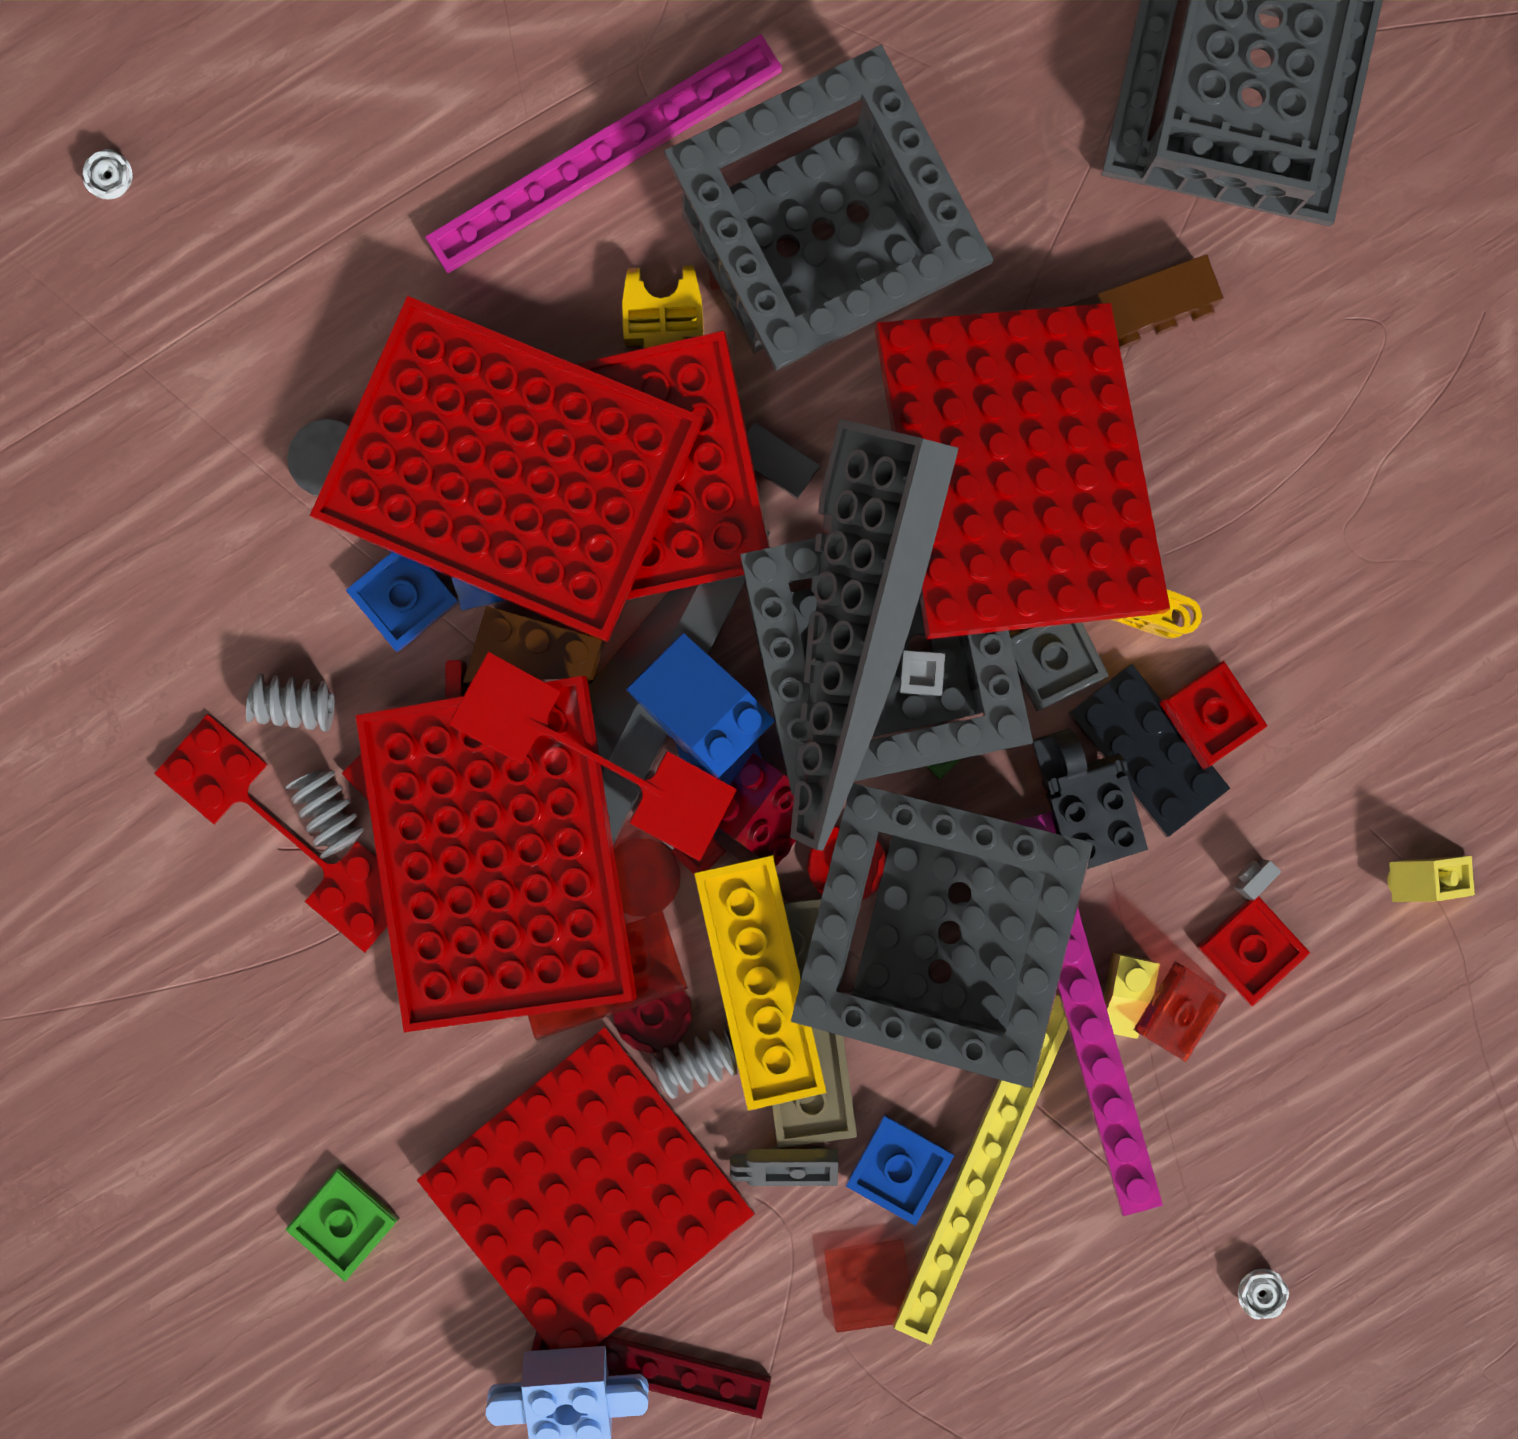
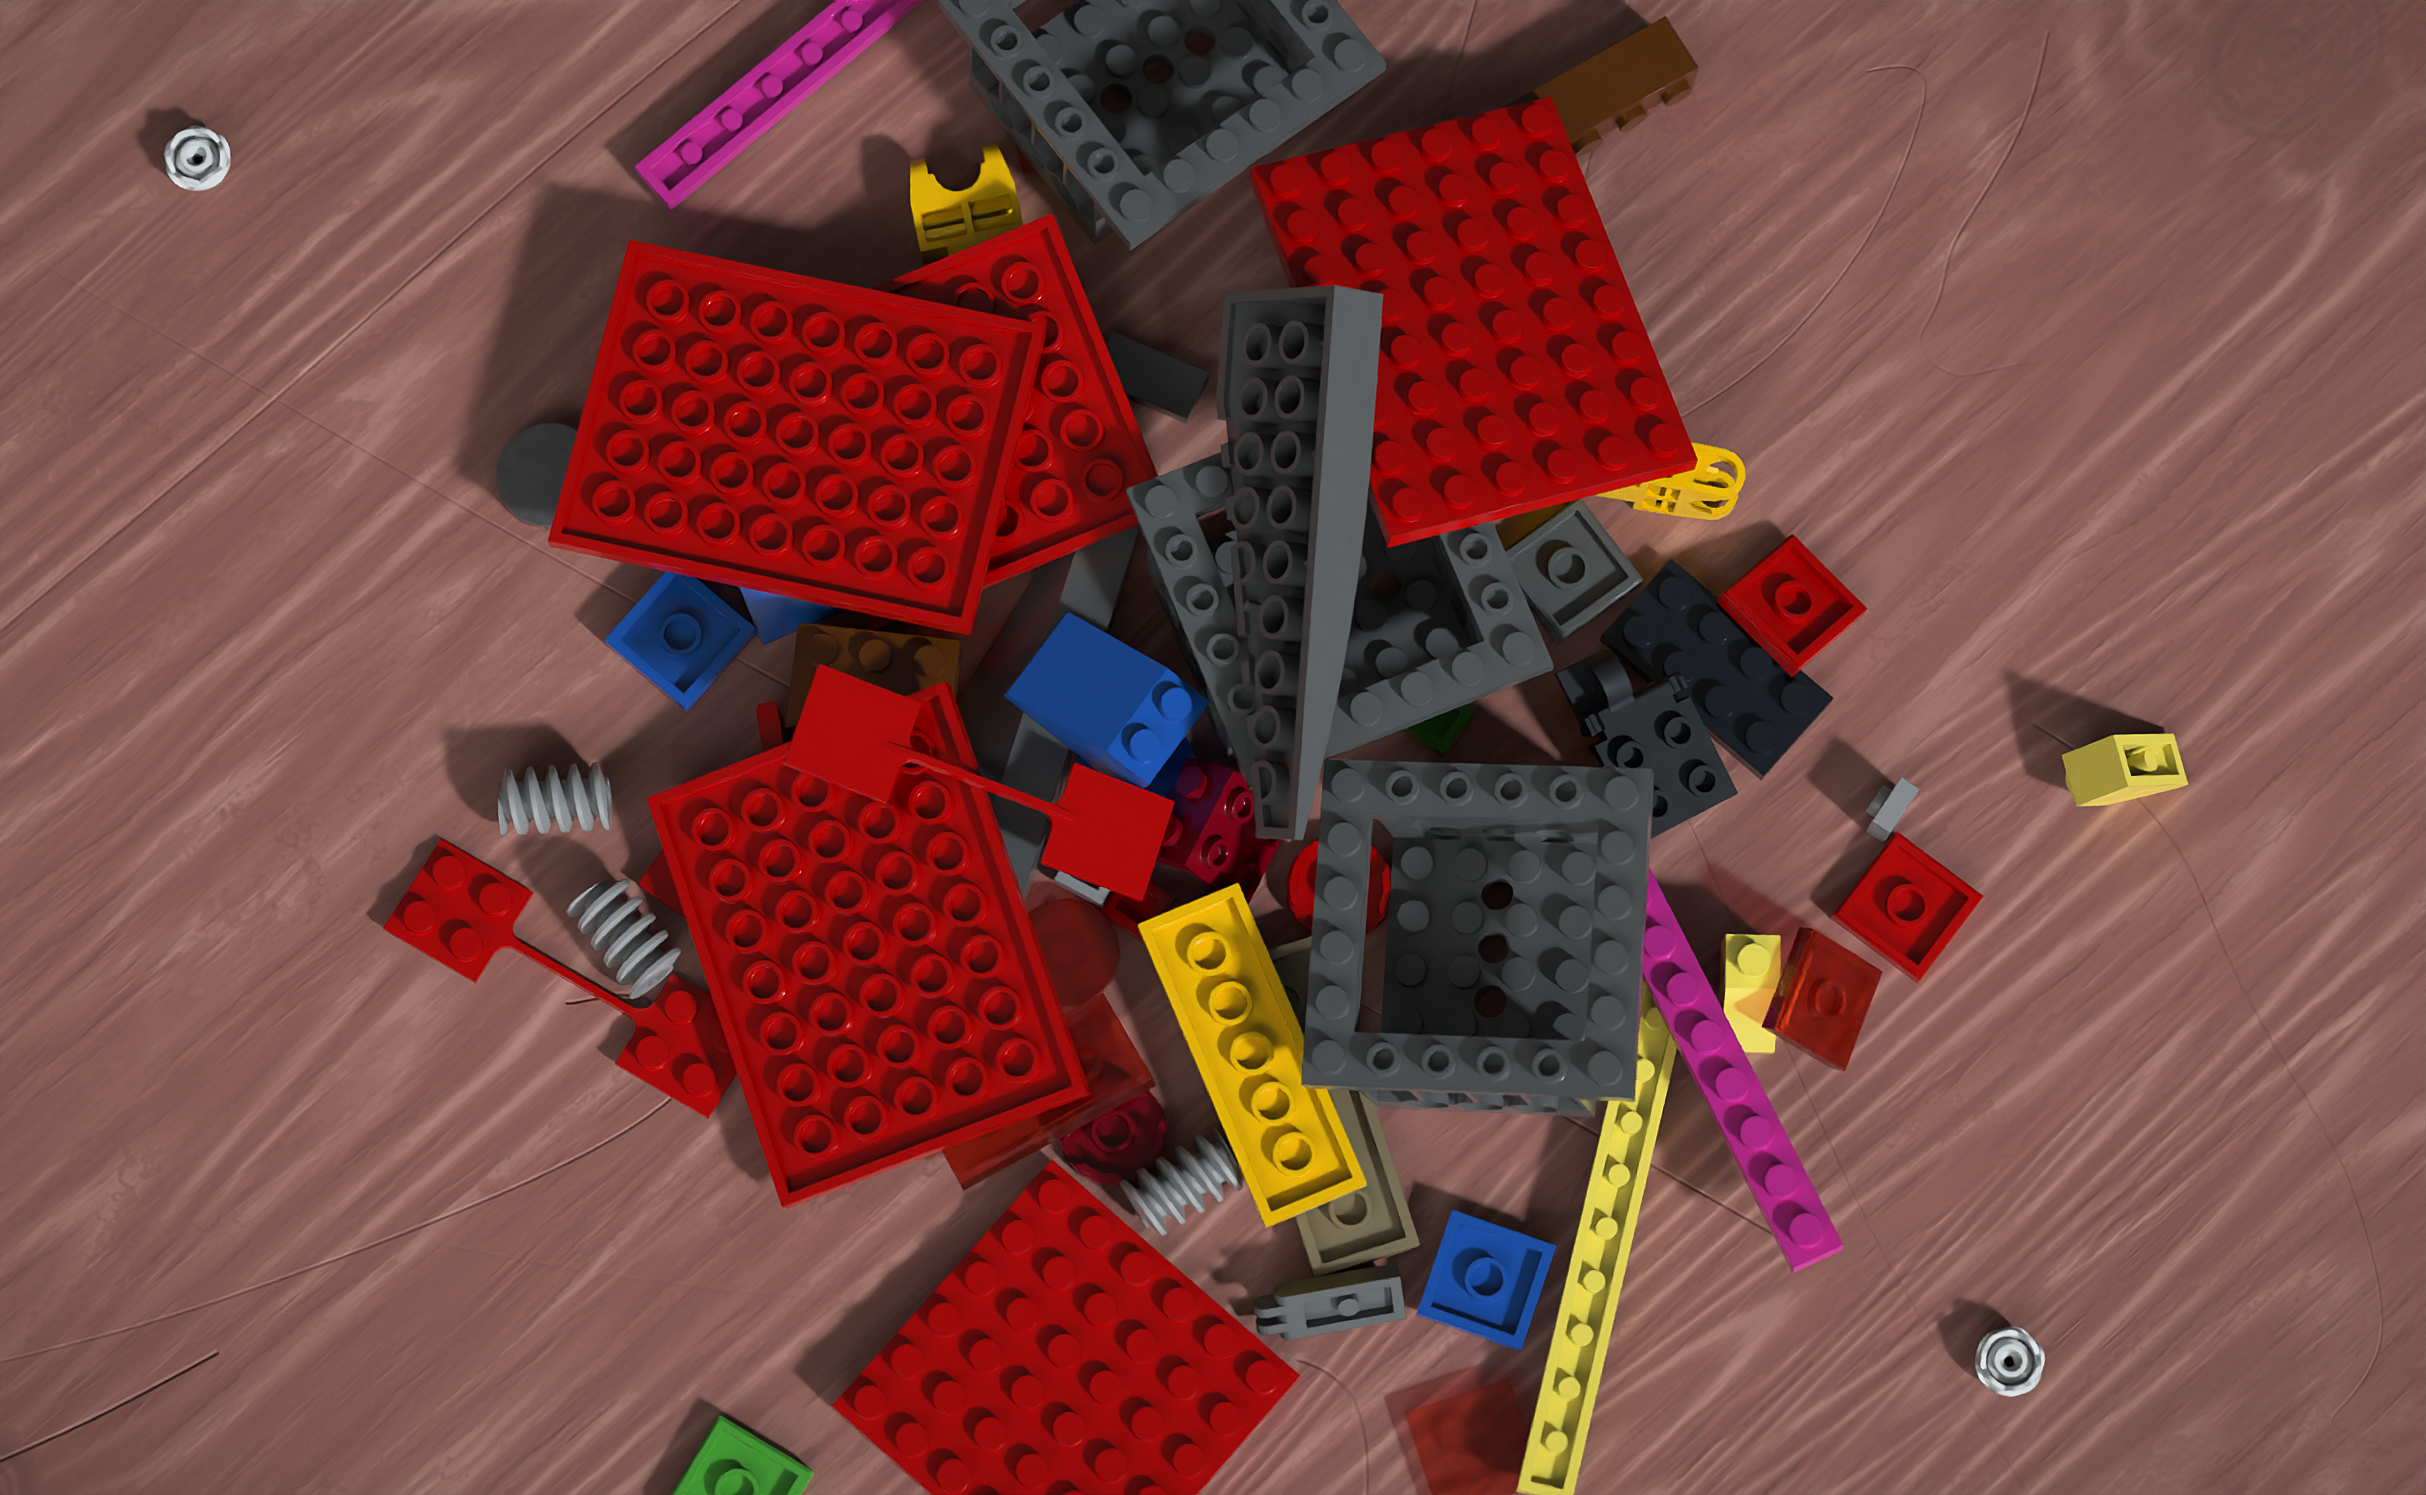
camera: 10 degrees left, 10 degrees down
light grey plate [899,651,945,696] -> none

